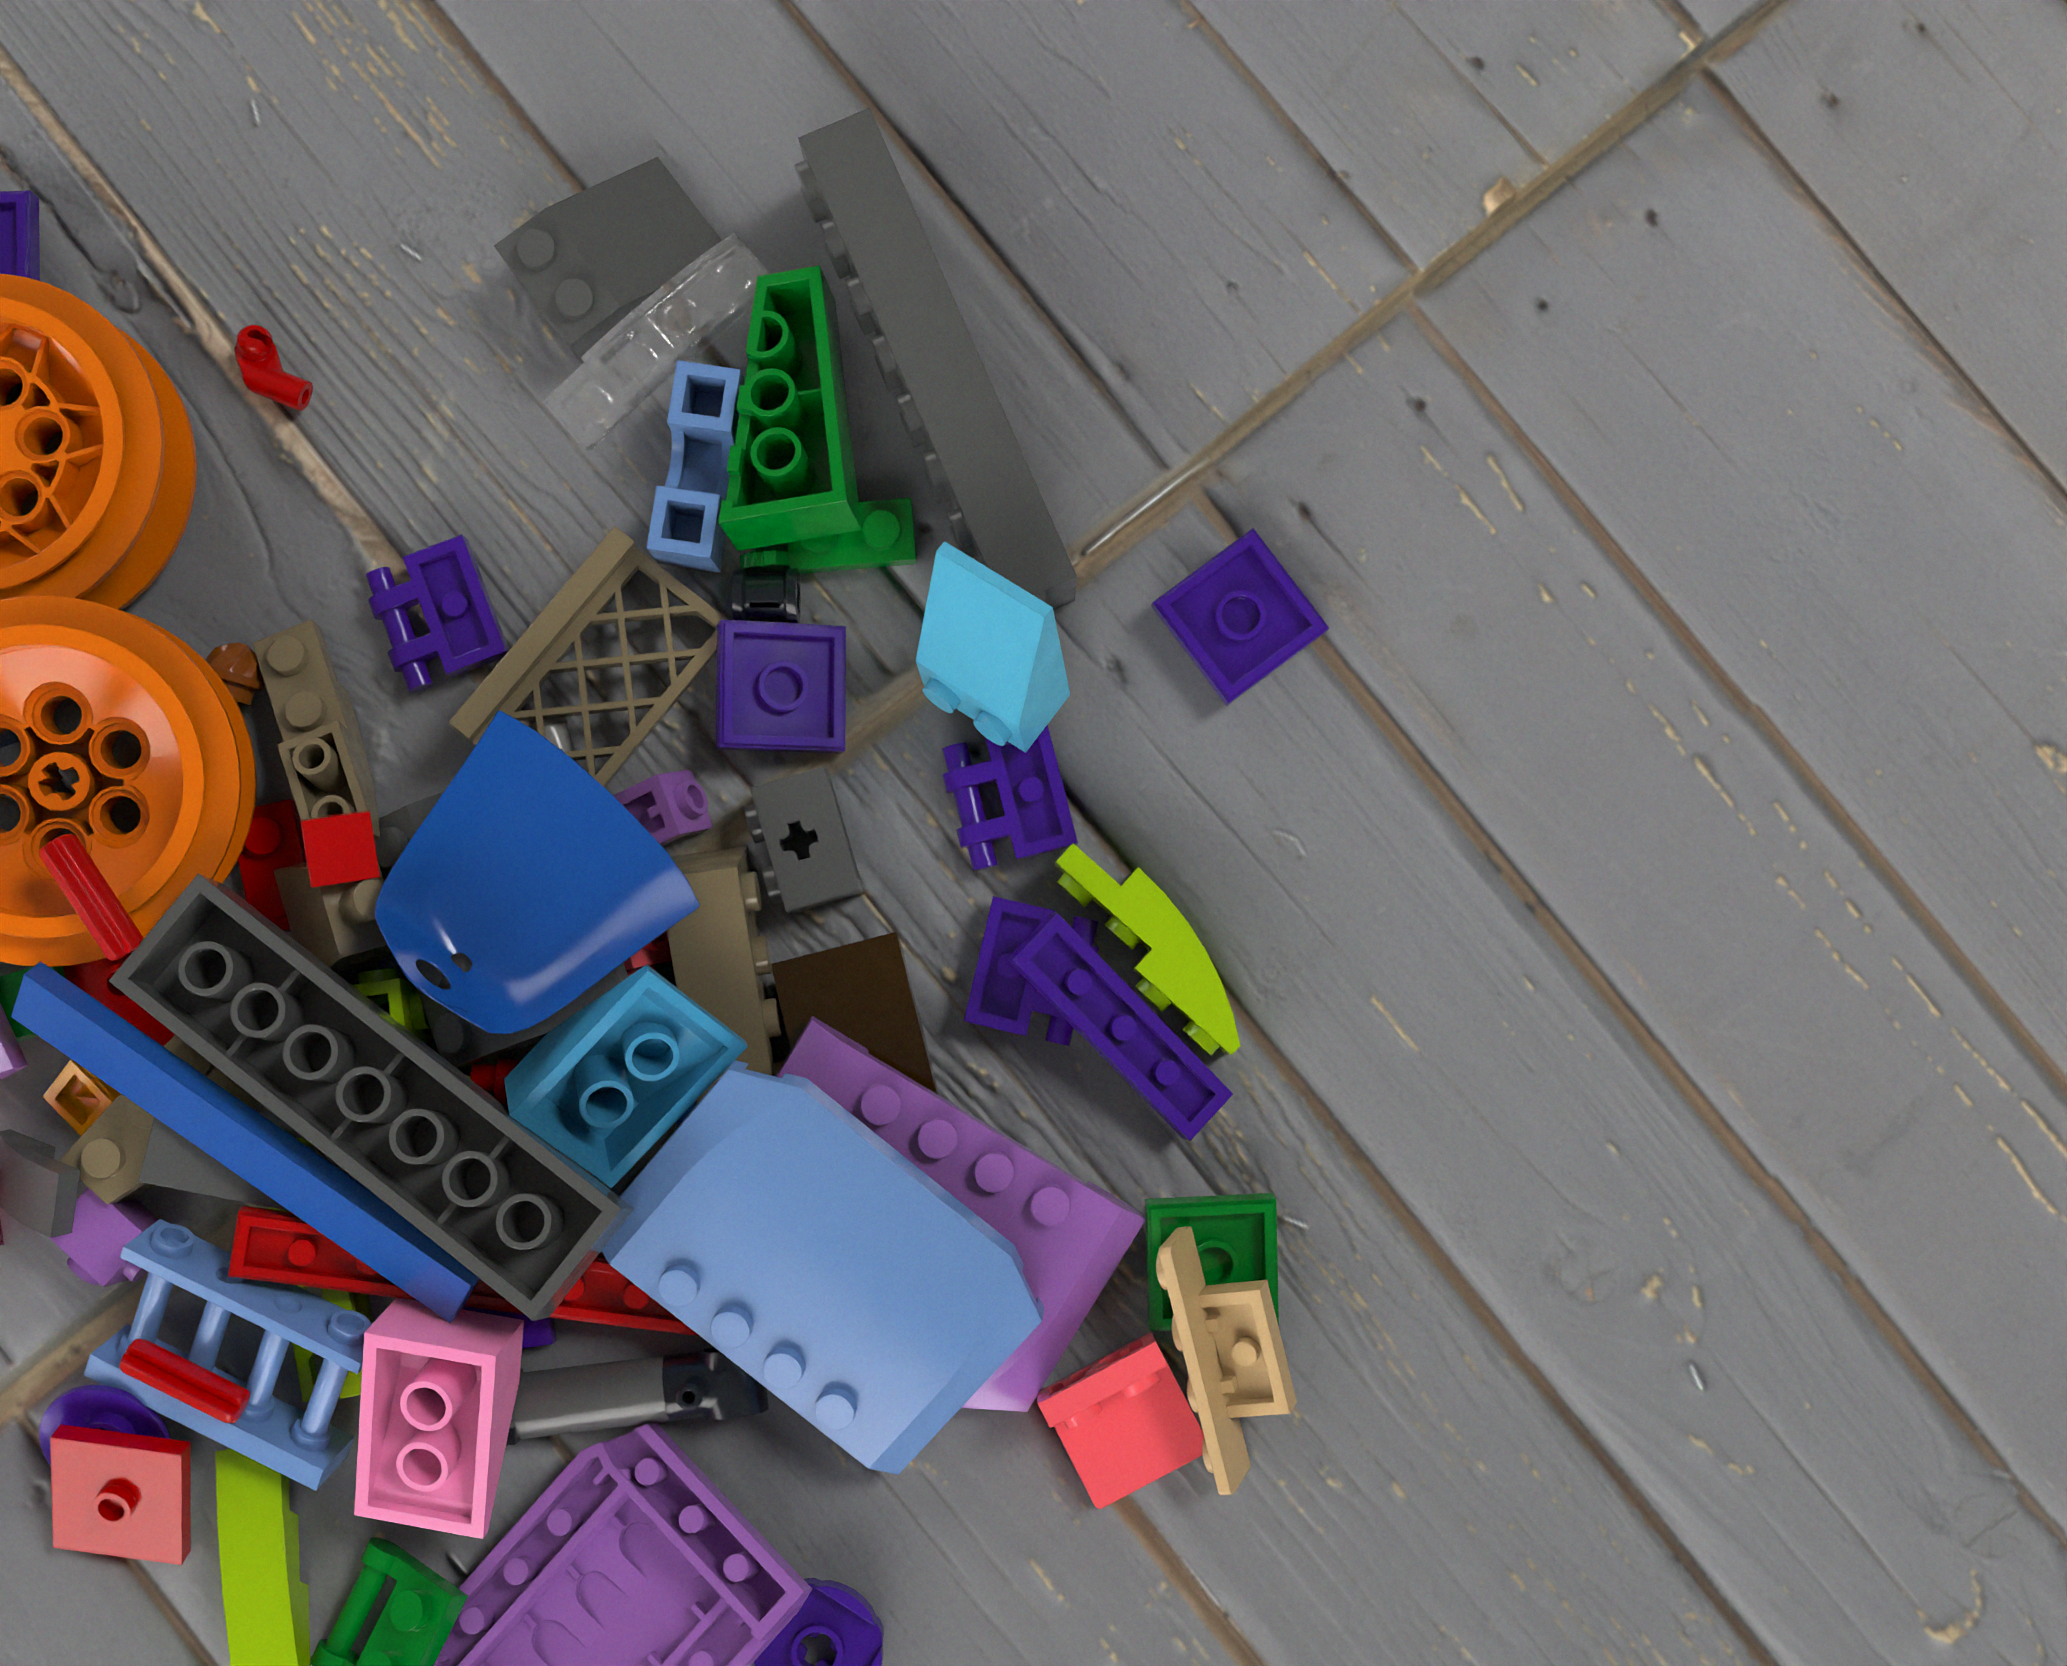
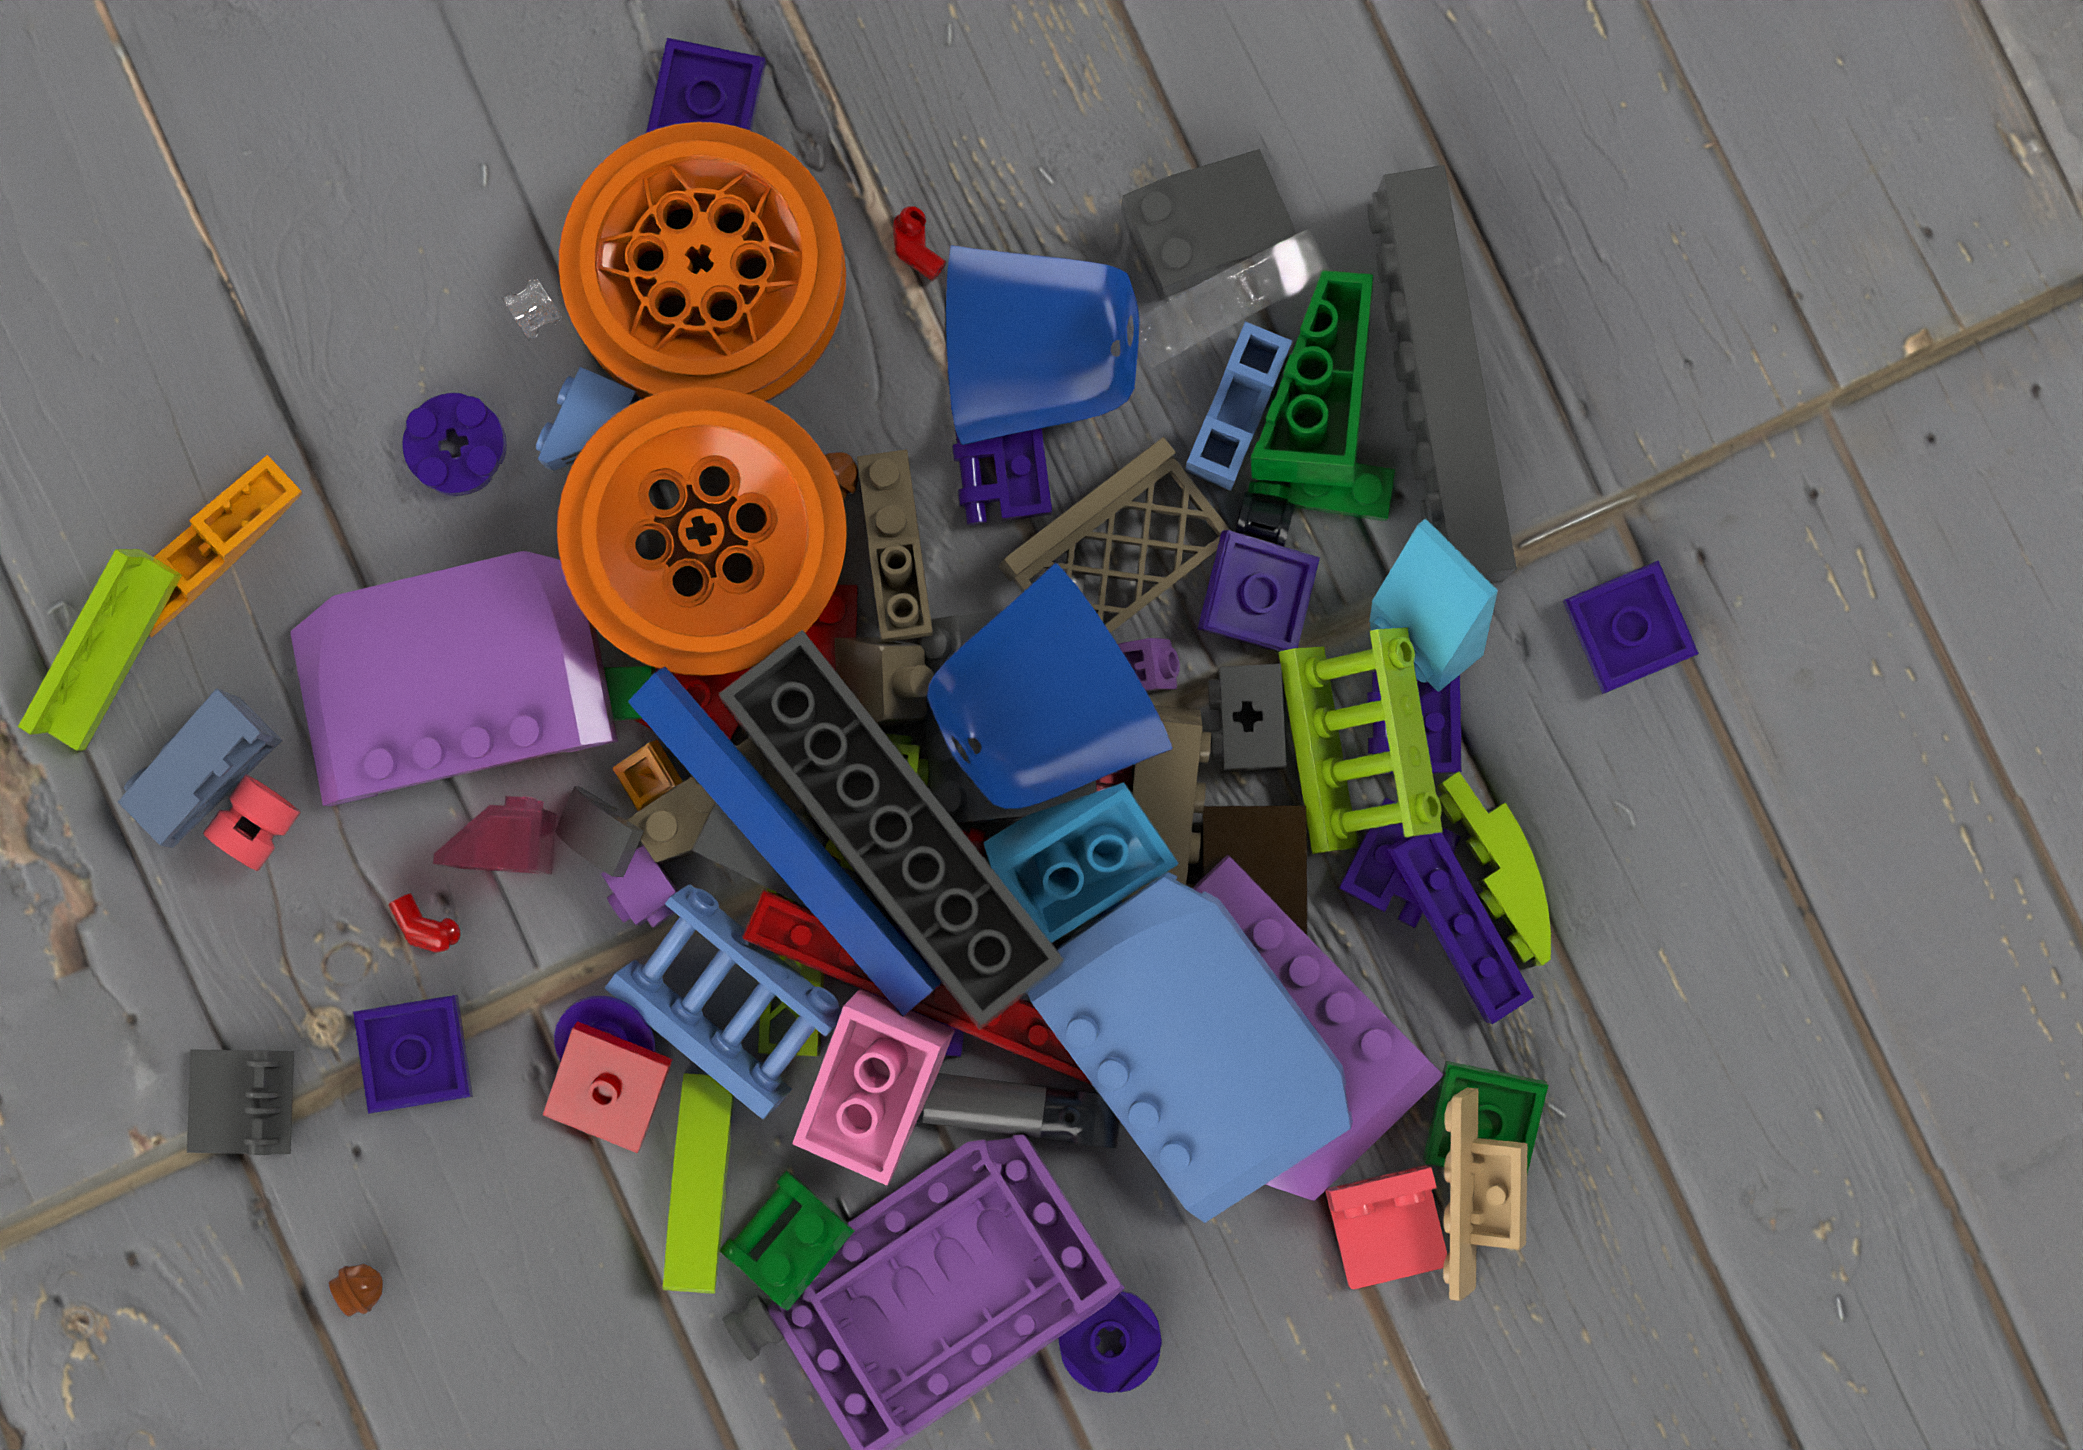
camera: 15 degrees right, 0 degrees up
red axle [39,833,143,961] -> none
red axle [119,1339,250,1423] -> none
red tile [300,810,380,888] -> none
none -> blue piece [946,245,1140,445]
none -> lime fence [1278,628,1443,854]

